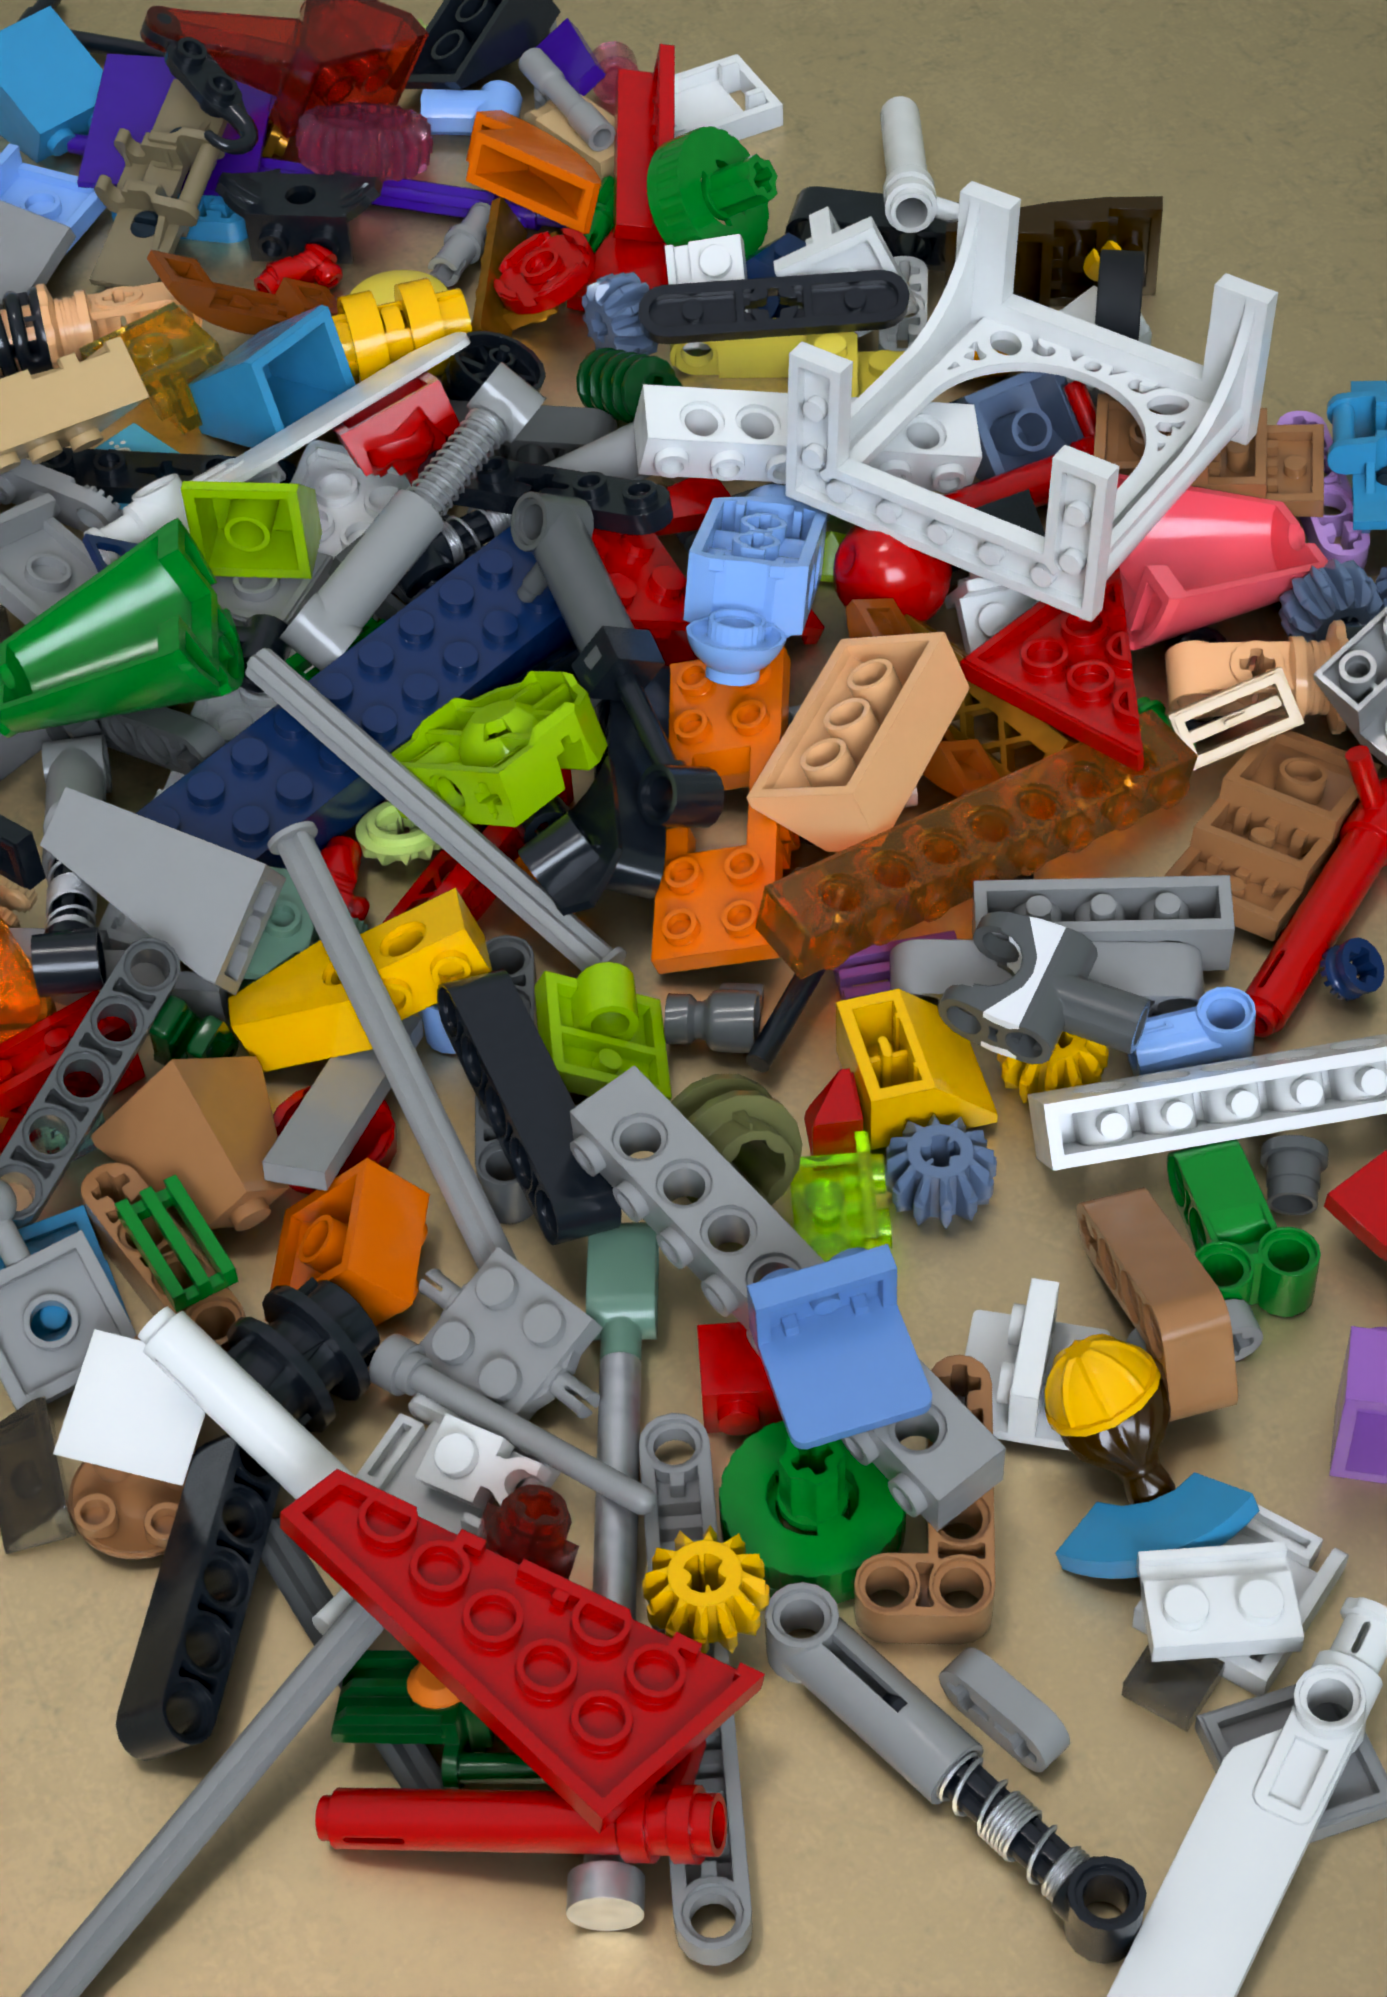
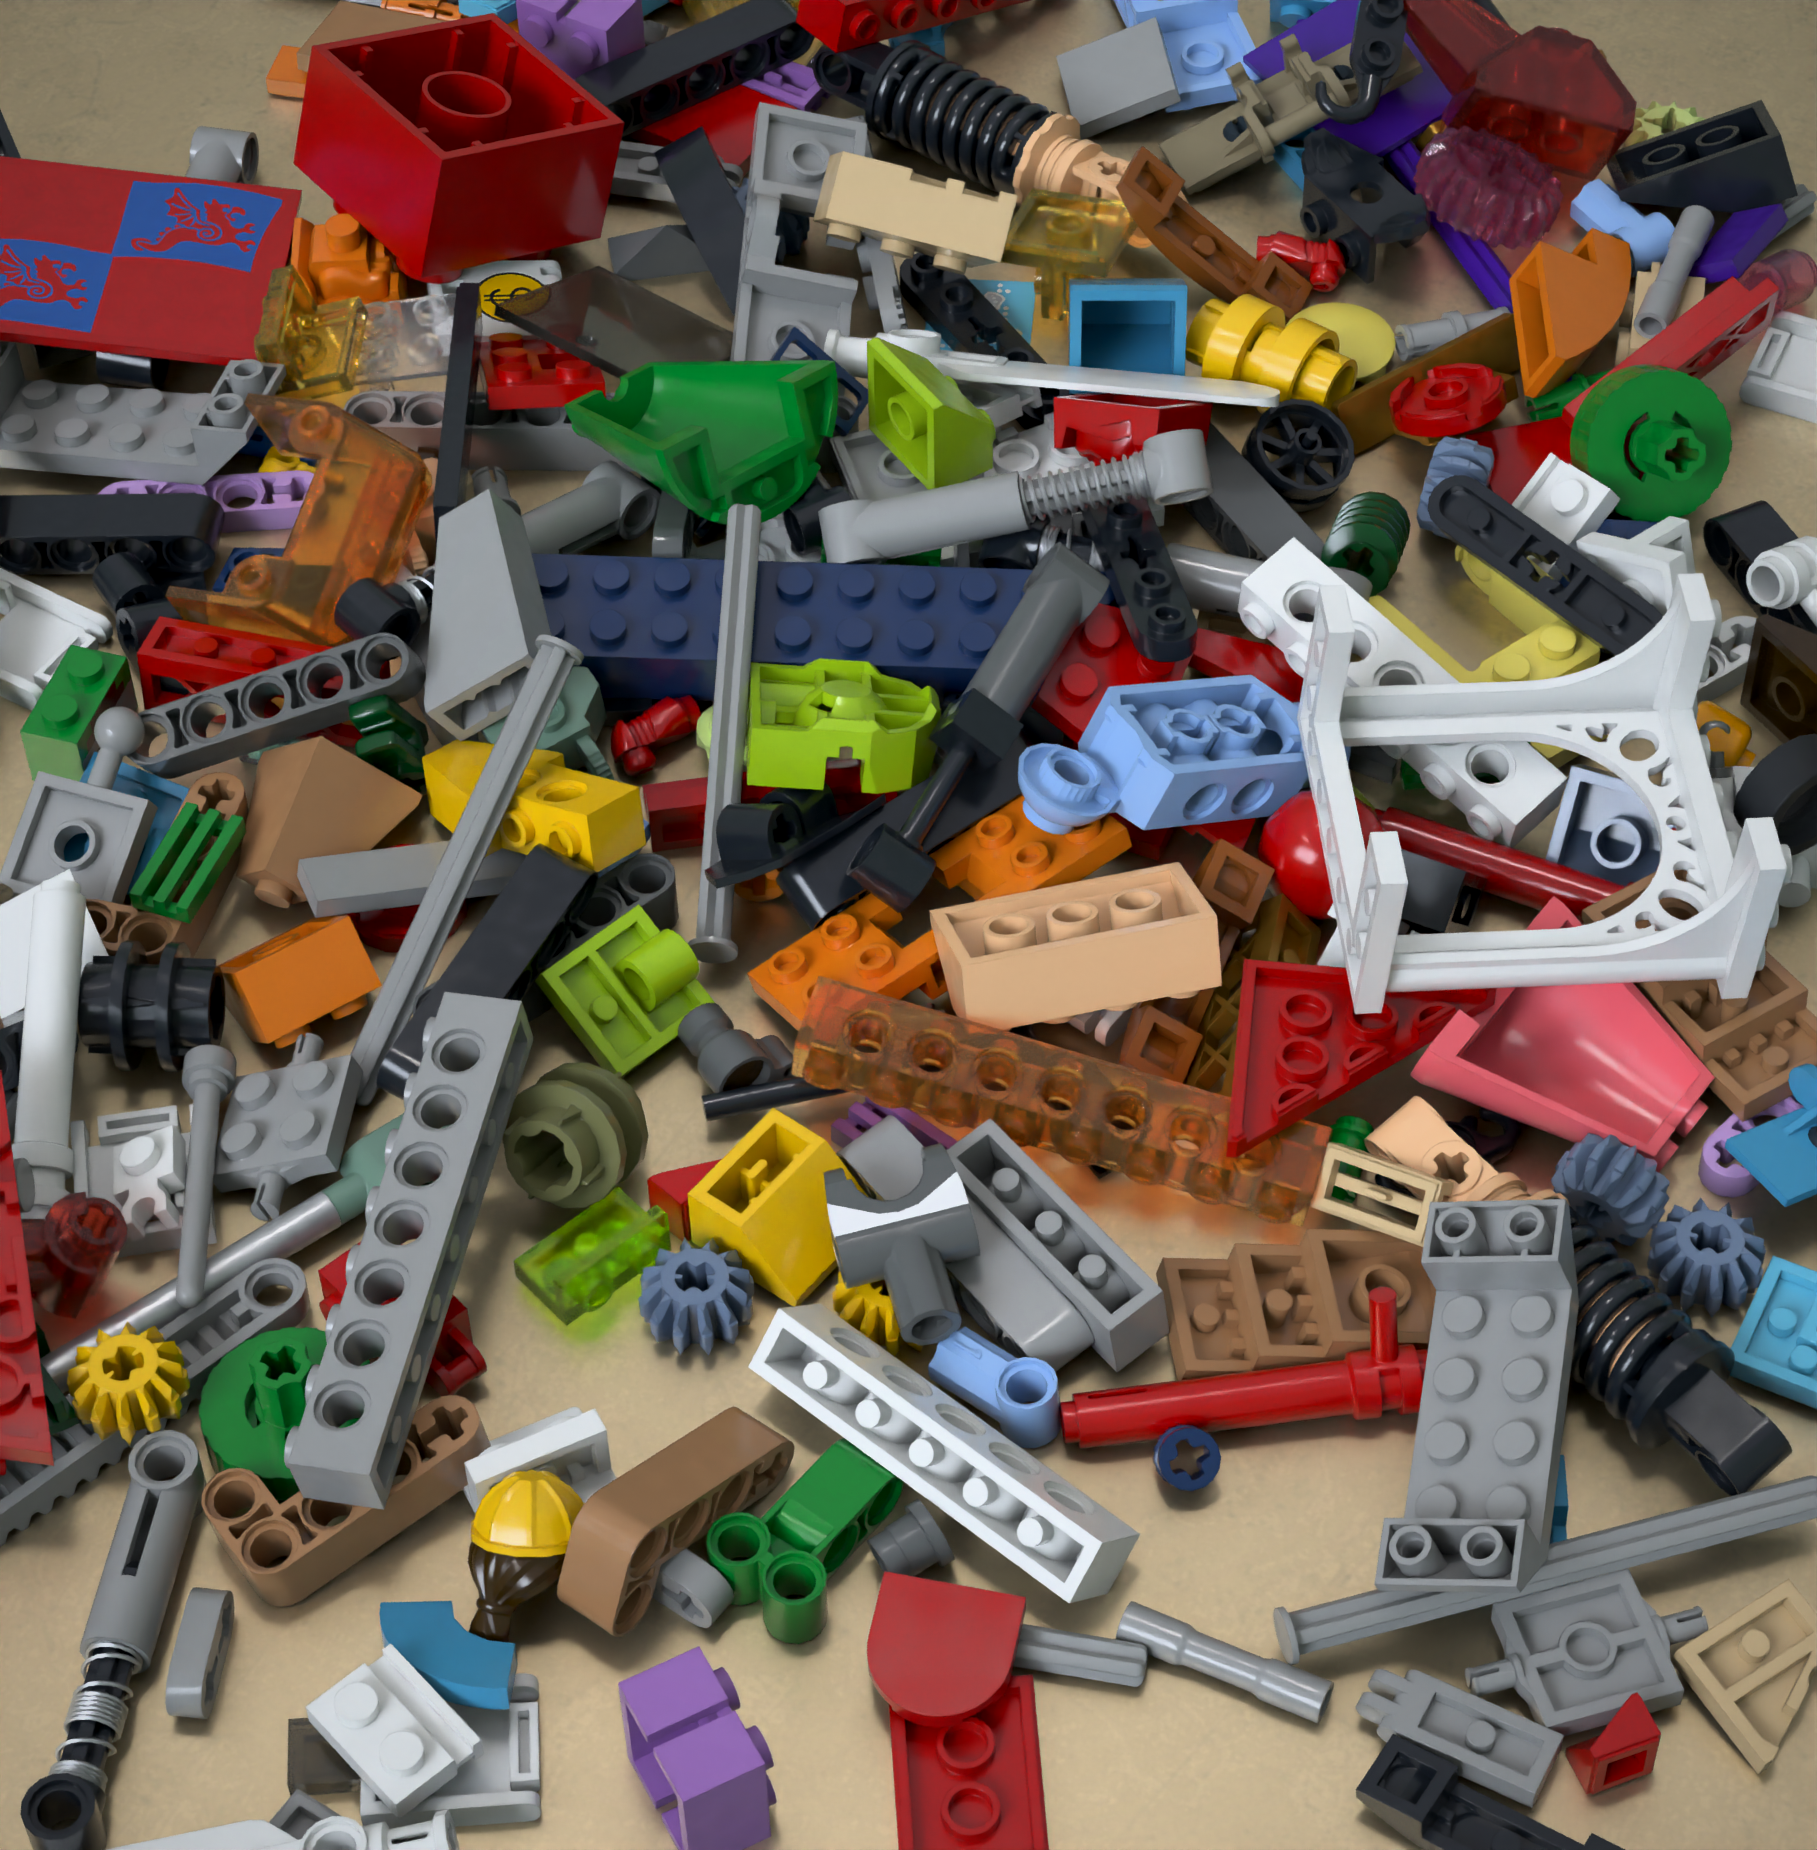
camera: 50 degrees right, 0 degrees up
medium blue bracket [747,1244,932,1449] -> none

